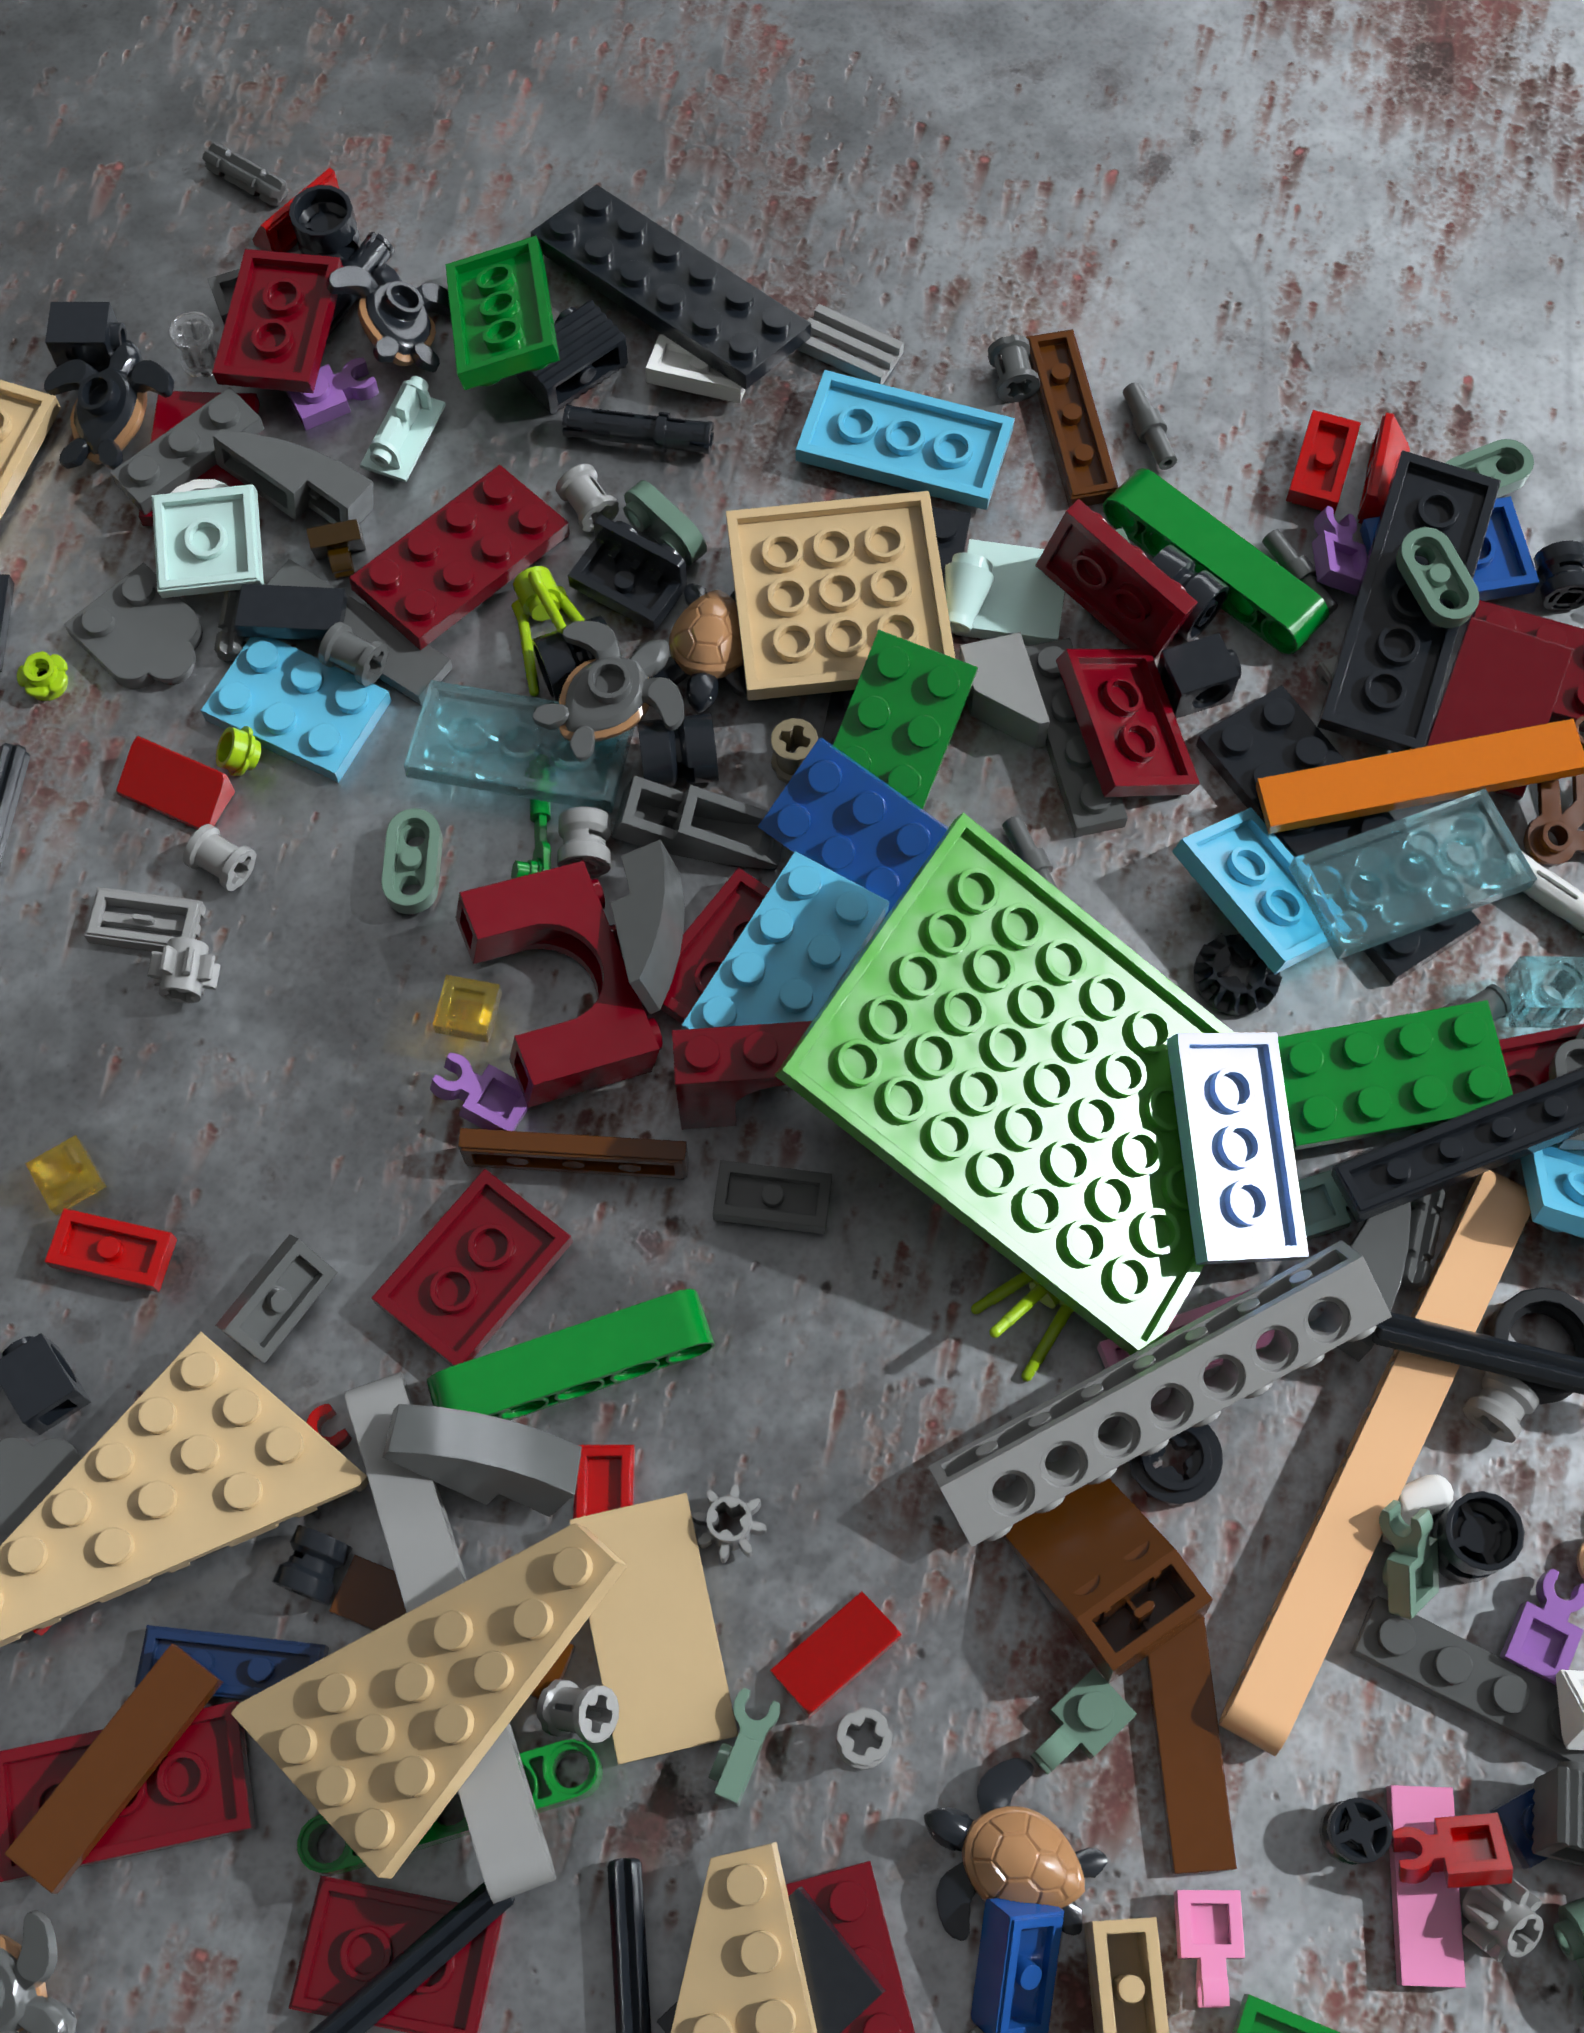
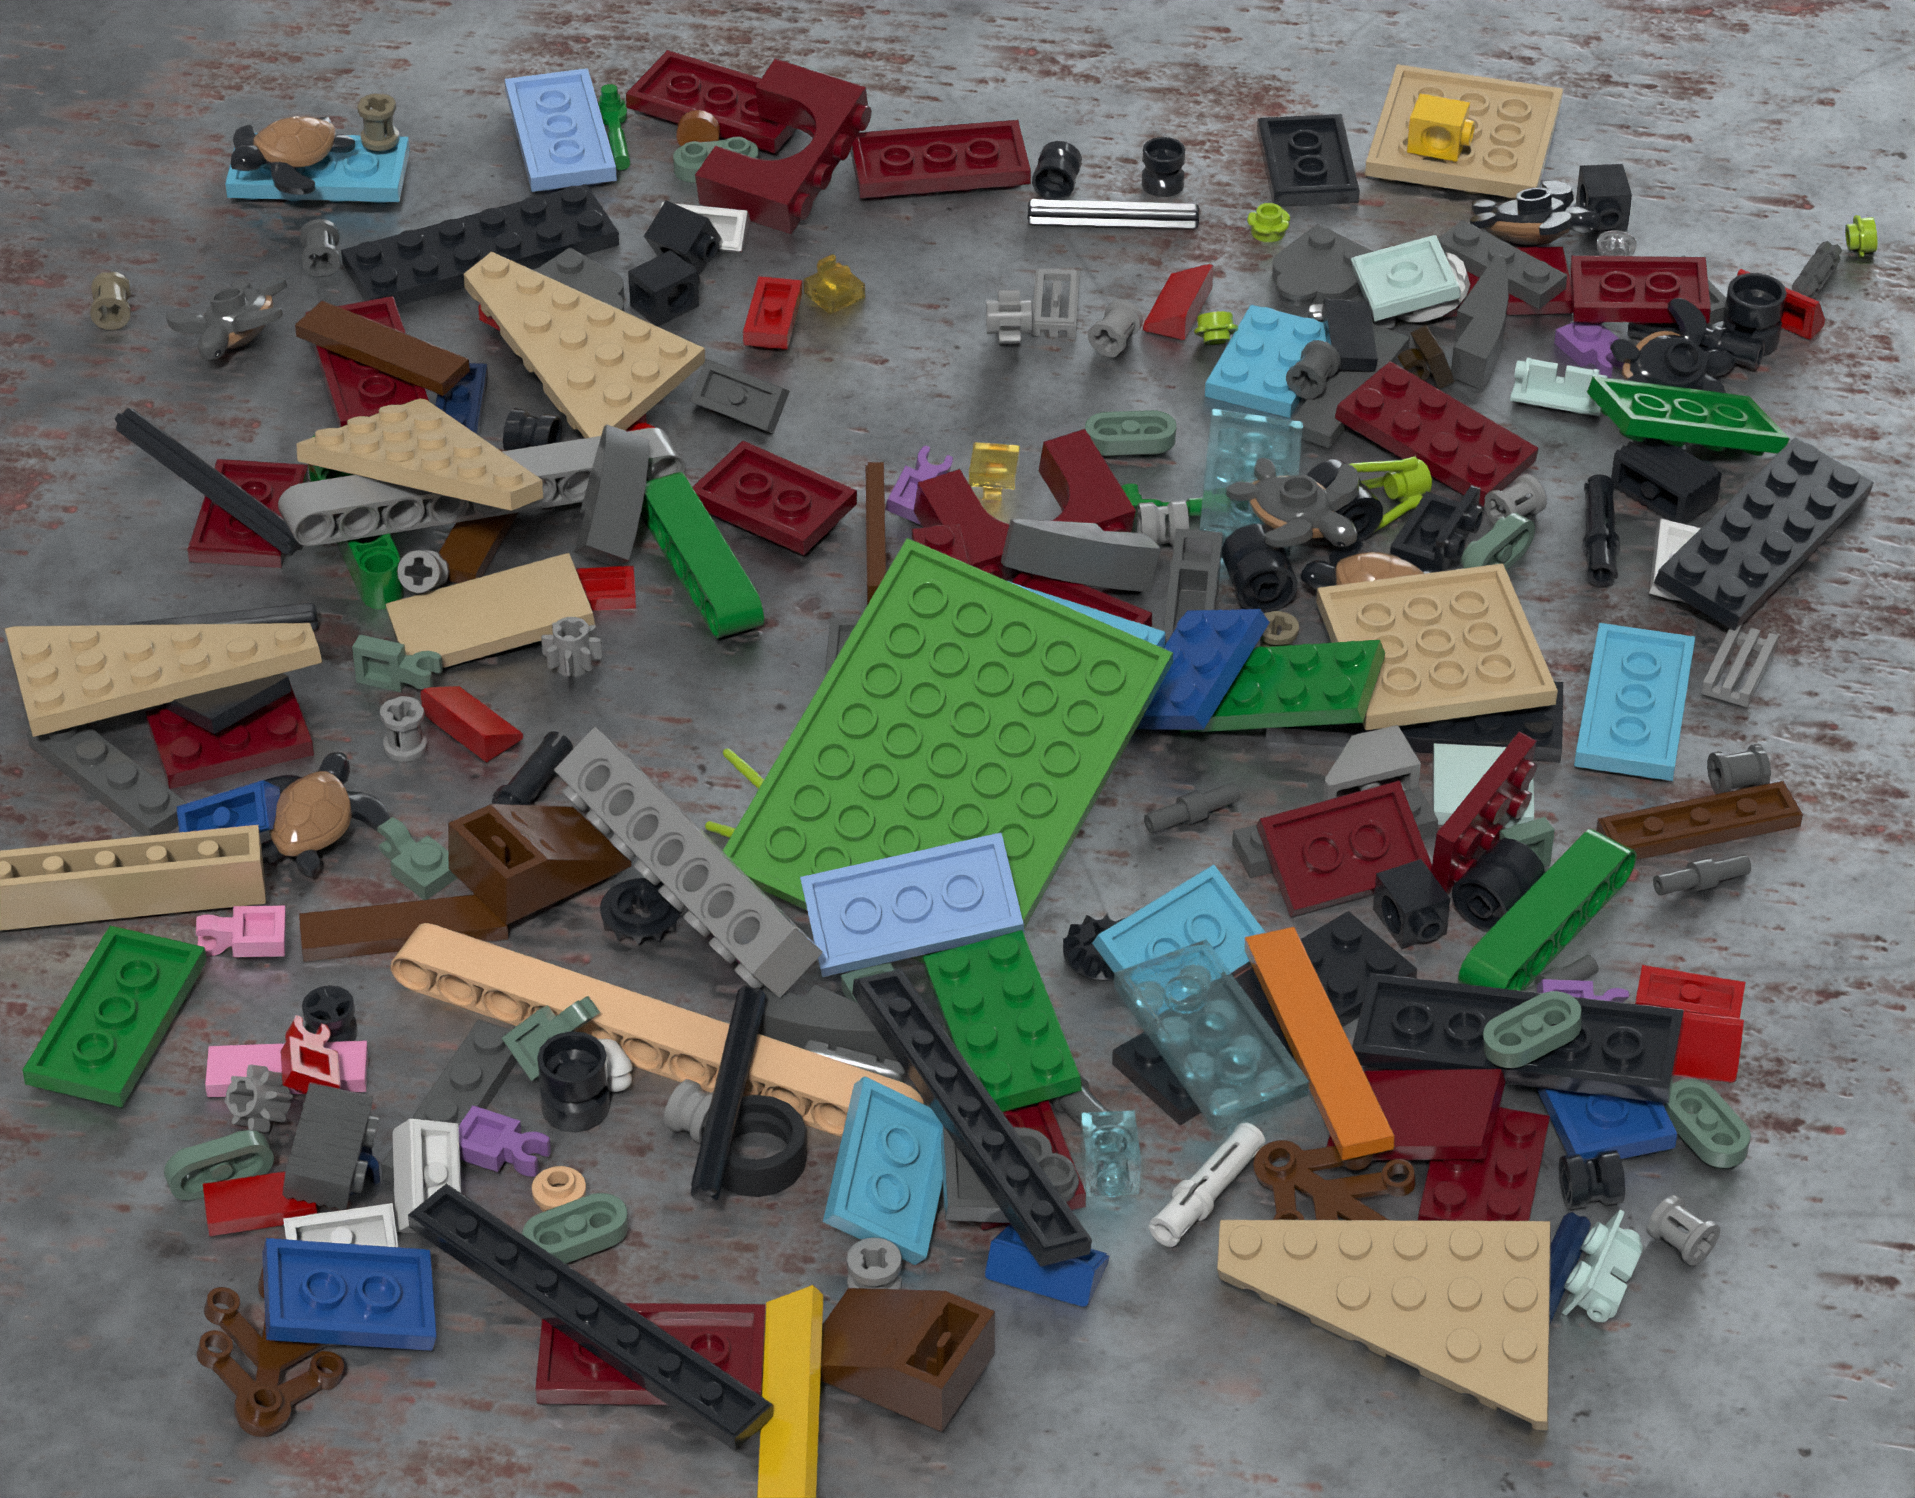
camera: 85 degrees right, 25 degrees down
light aqua cone [944,552,995,634] -> none
none -> black pin [492,731,573,805]
none -> lime plate [1845,215,1878,258]

